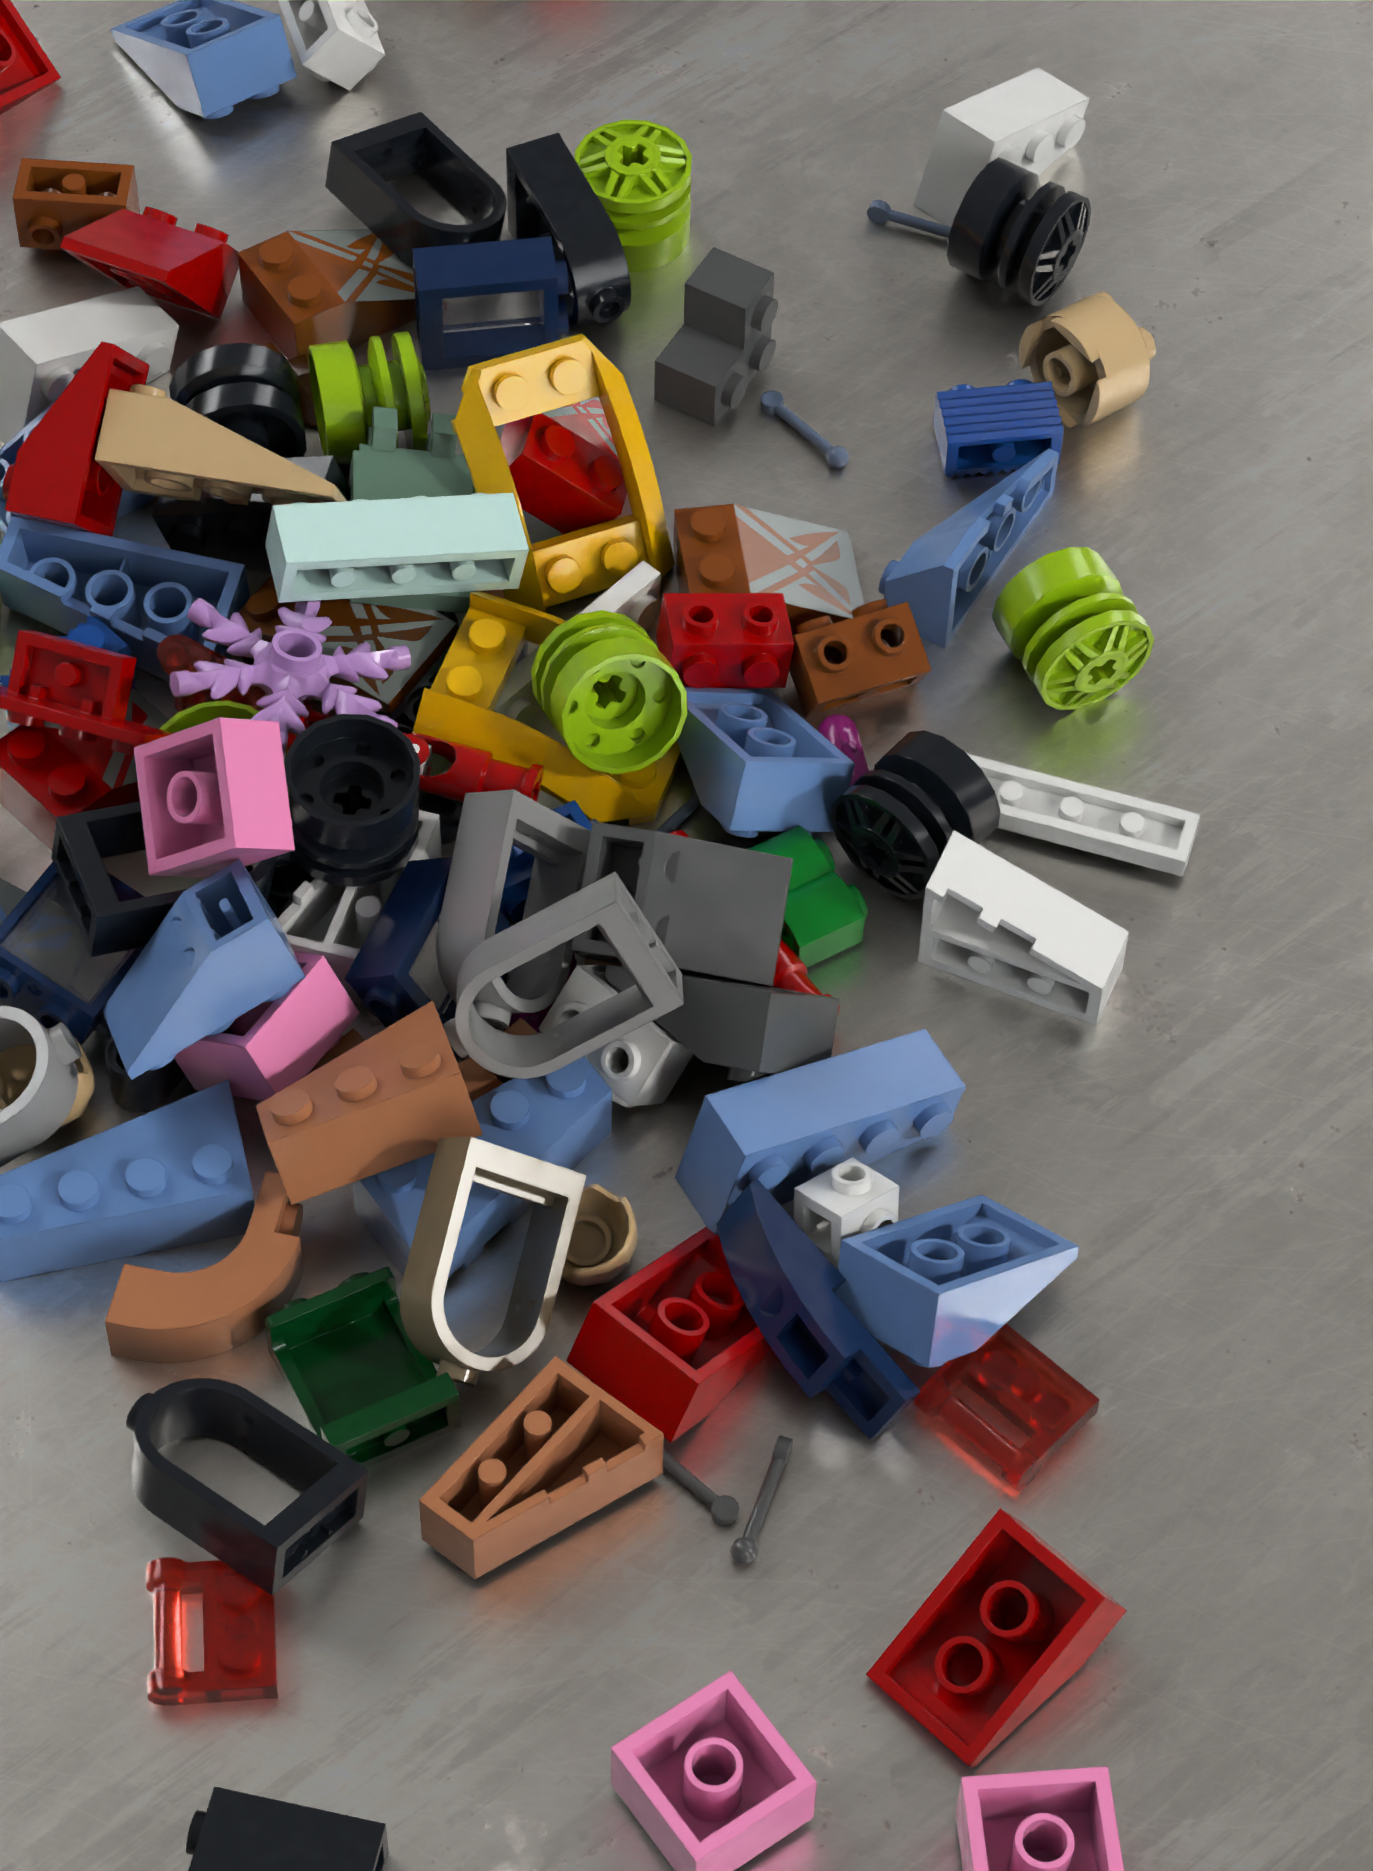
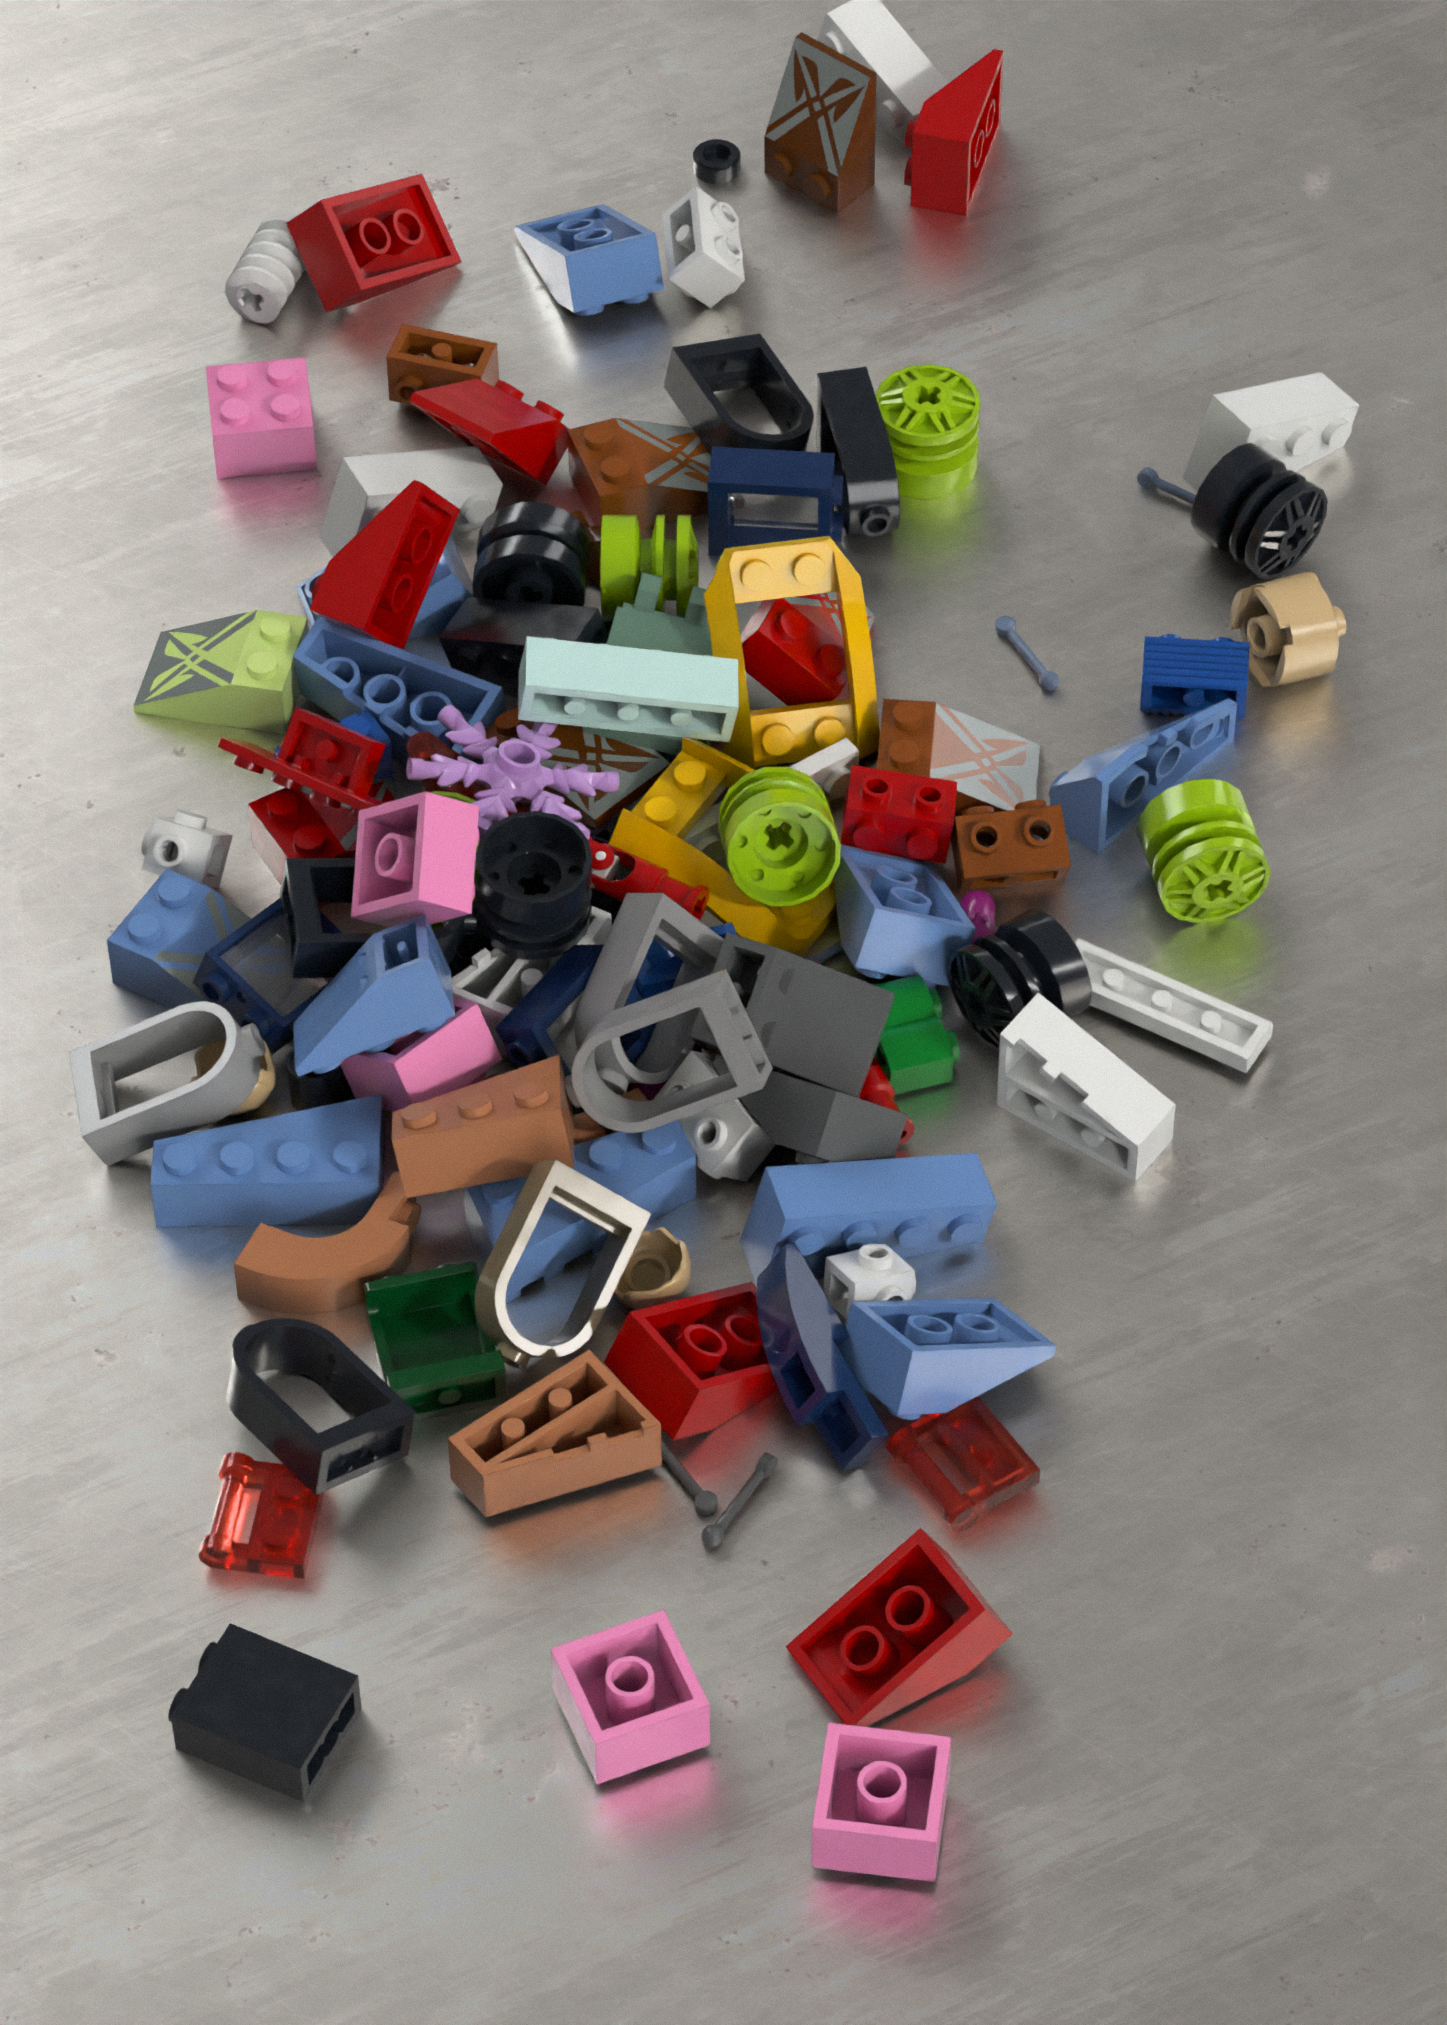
camera: 15 degrees right, 5 degrees down
tan wedge [95,384,347,505] -> none
dark grey brick [654,247,778,426] -> none

